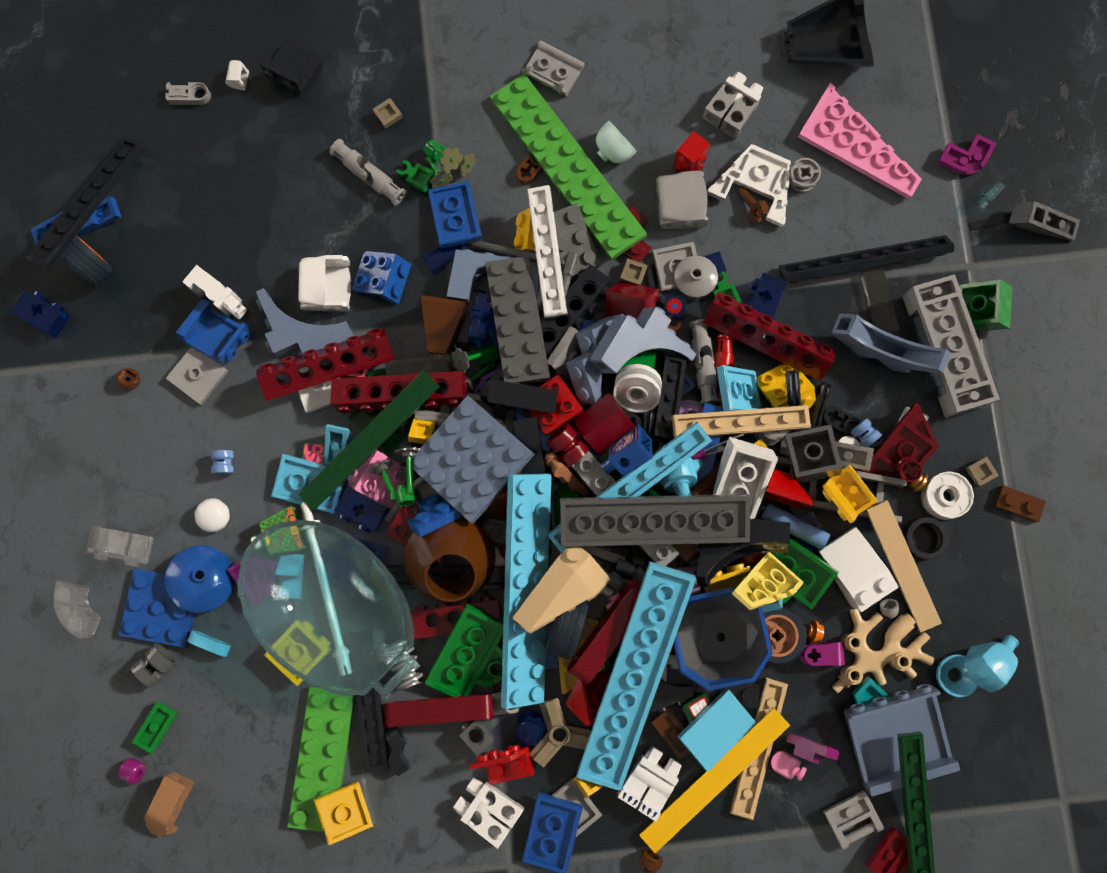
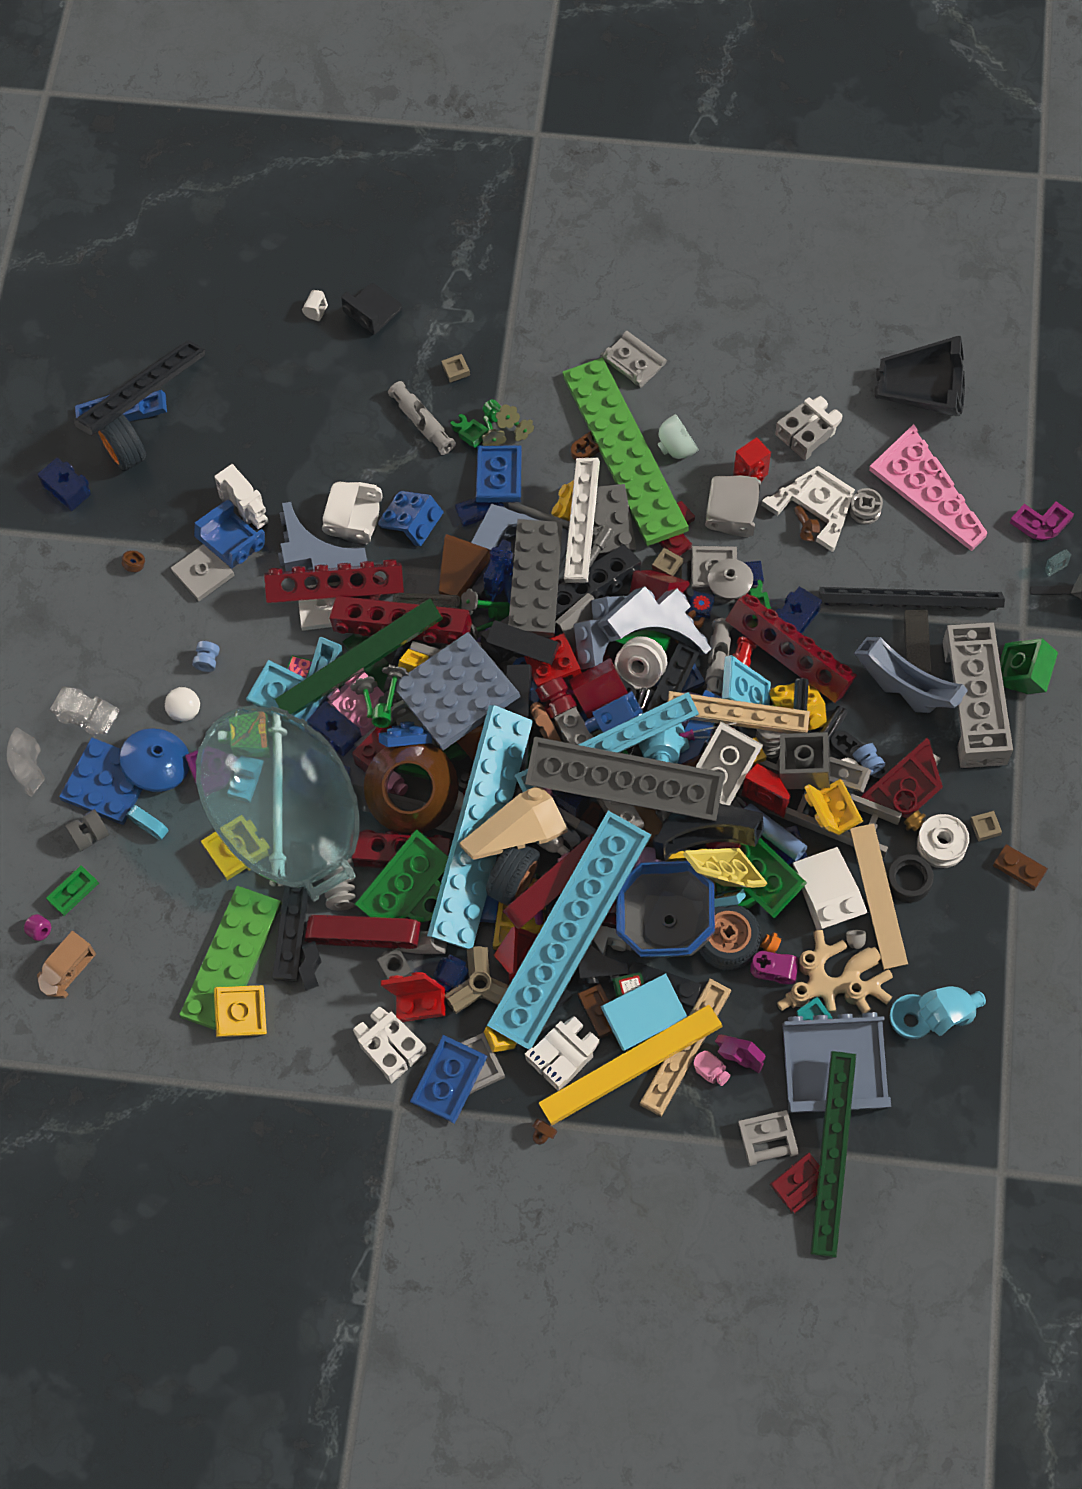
camera: 15 degrees right, 15 degrees down
light grey piece [165,82,211,105] -> none

